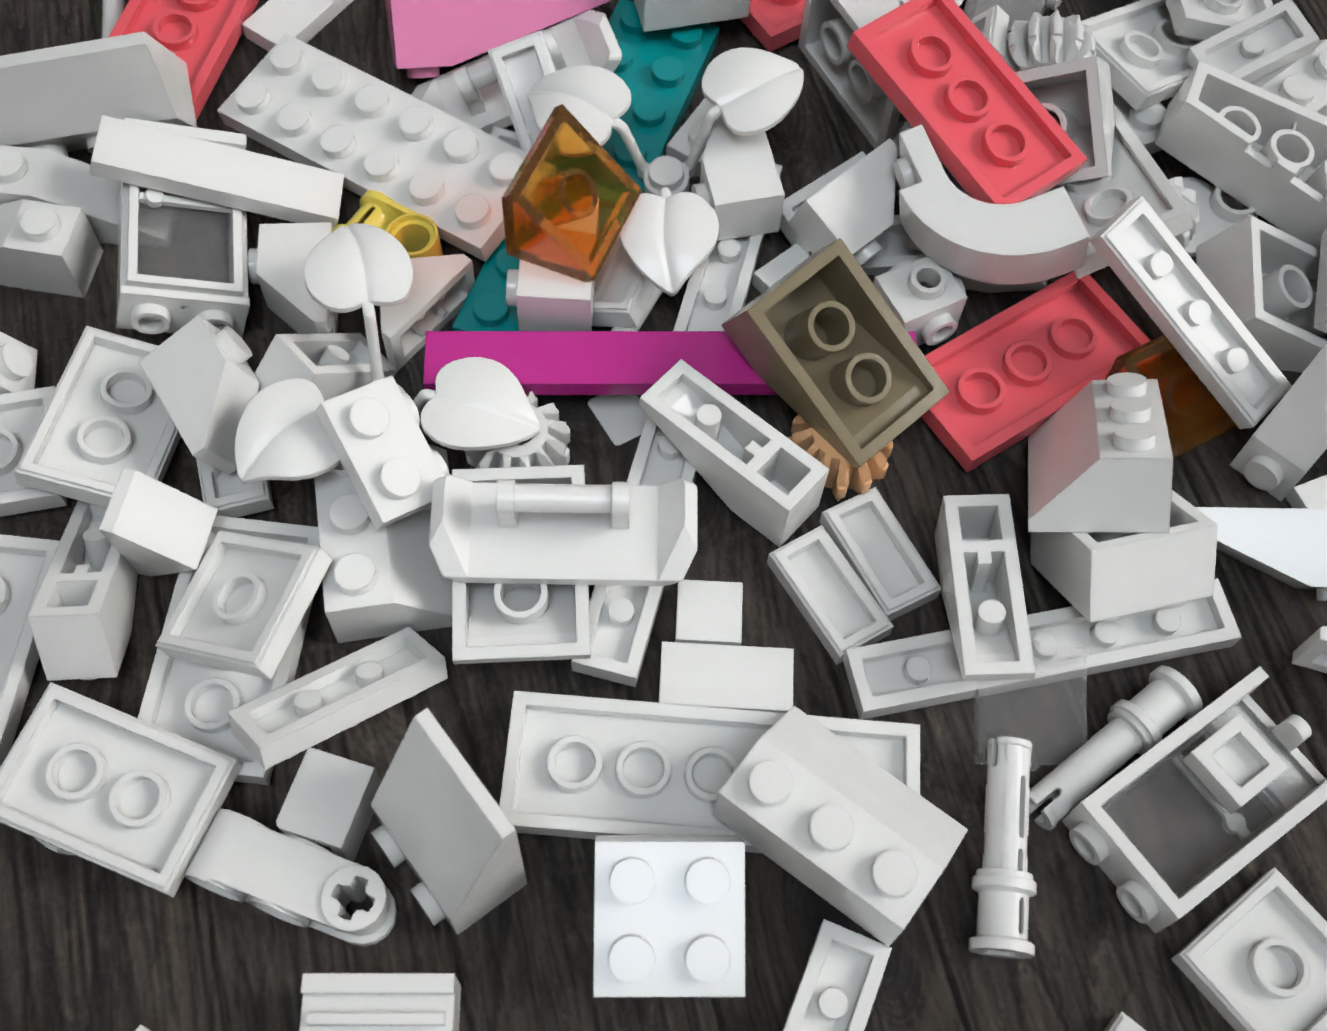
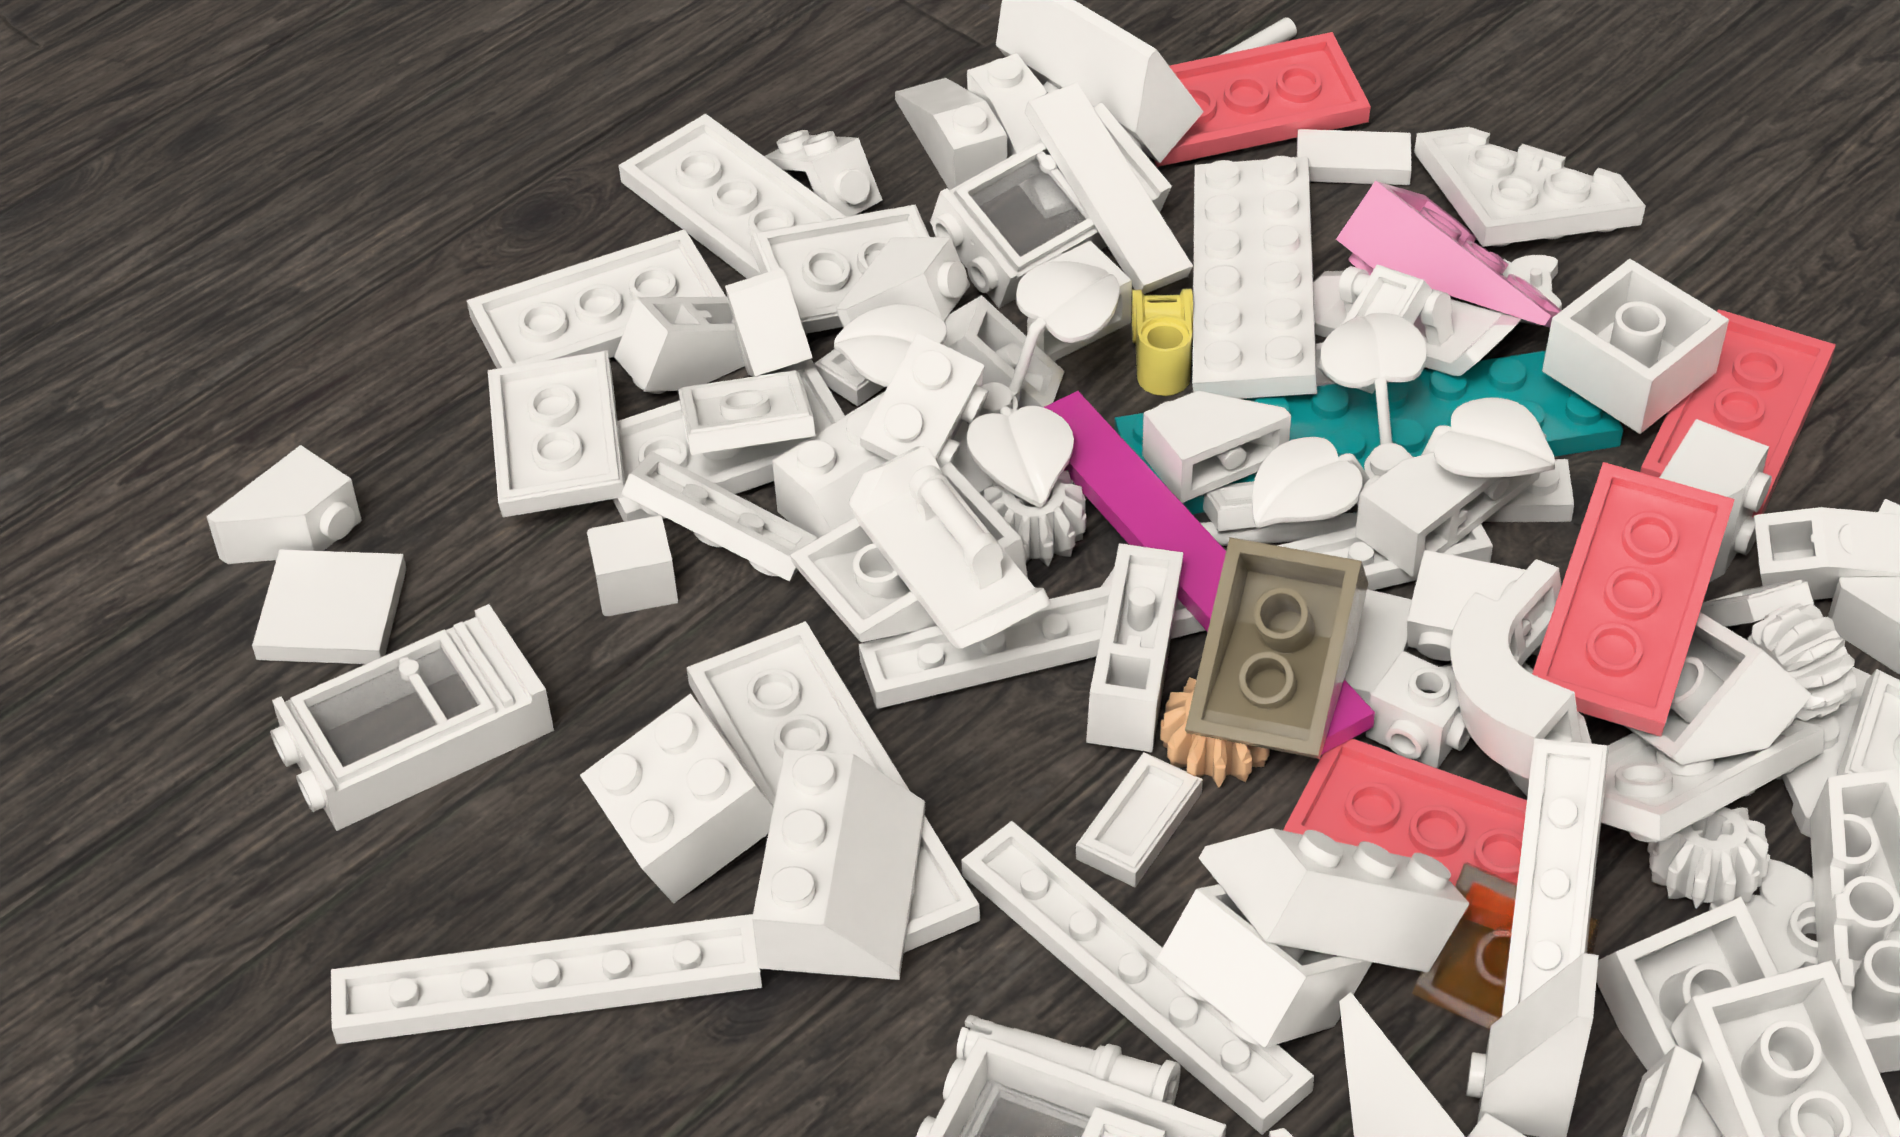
camera: 65 degrees right, 15 degrees down
white piece [184,808,398,947] -> none
white slope [370,708,527,935] -> none
white slope [380,254,475,371] -> none
clear orange slope [502,104,642,283] -> none
white tile [659,641,794,713] -> none
white tile [675,579,743,646] -> none
white tile [767,525,894,665] -> none
white slope [934,494,1036,681] -> none
white pin [968,736,1037,959] -> none
clear piece [974,640,1087,772] -> none

